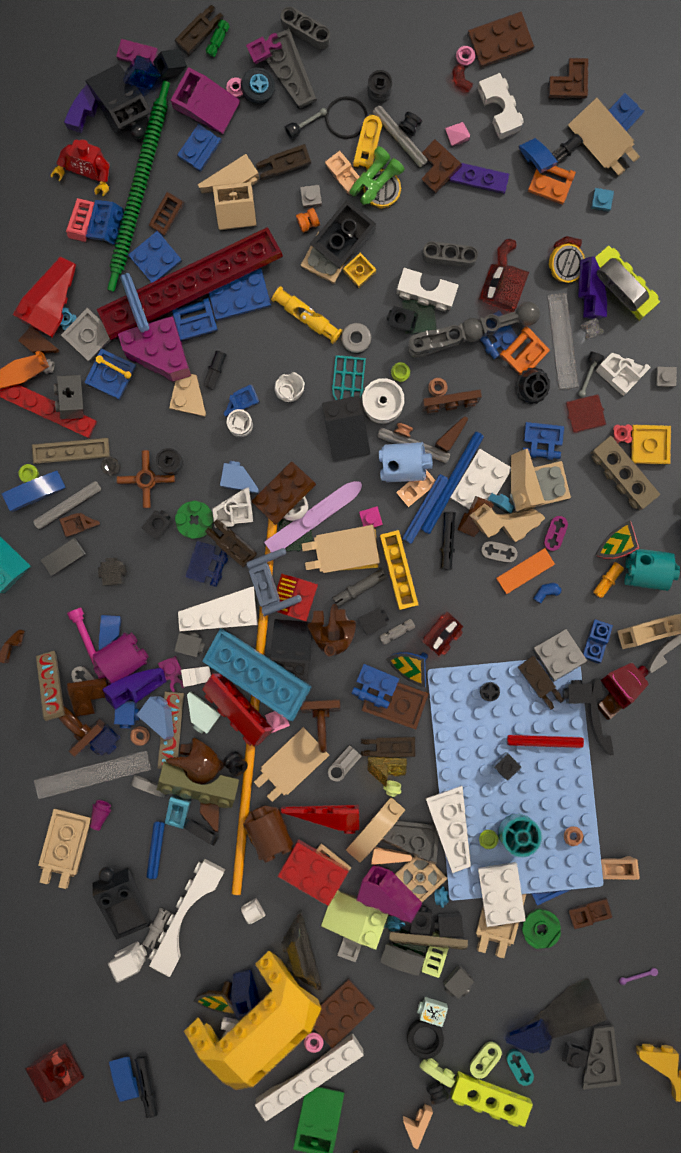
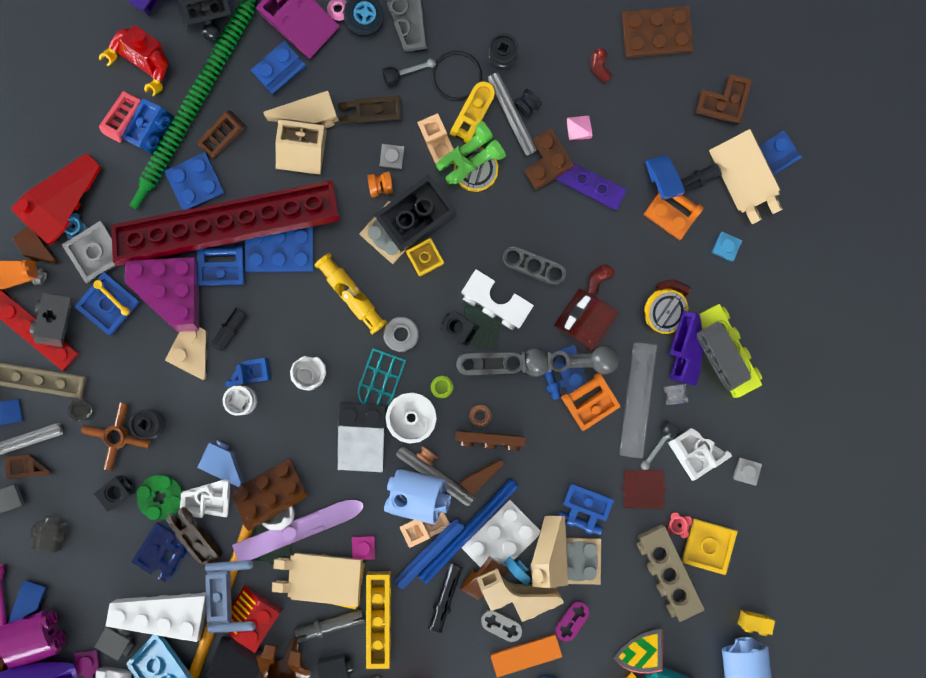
camera: 15 degrees right, 0 degrees up
medium blue axle [120,273,149,332] -> none
bright pink plate [456,46,475,66] -> none
white arch [477,73,524,140] -> none
black piece [516,367,550,404] -> none

